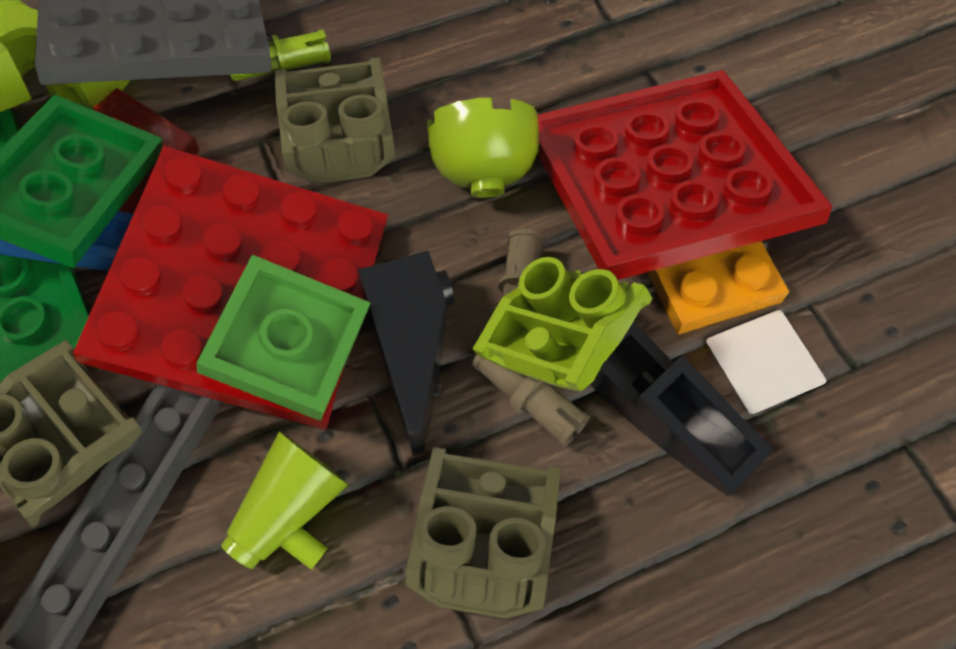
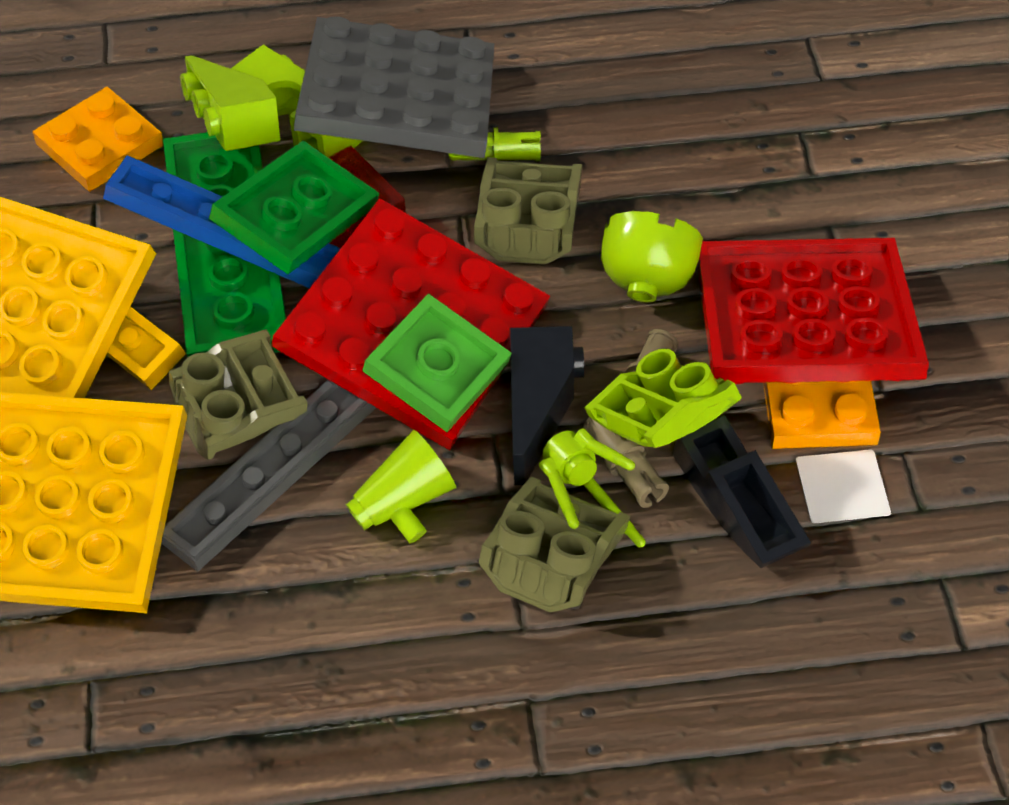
camera: 20 degrees right, 10 degrees down
none -> lime plant [539,428,646,548]

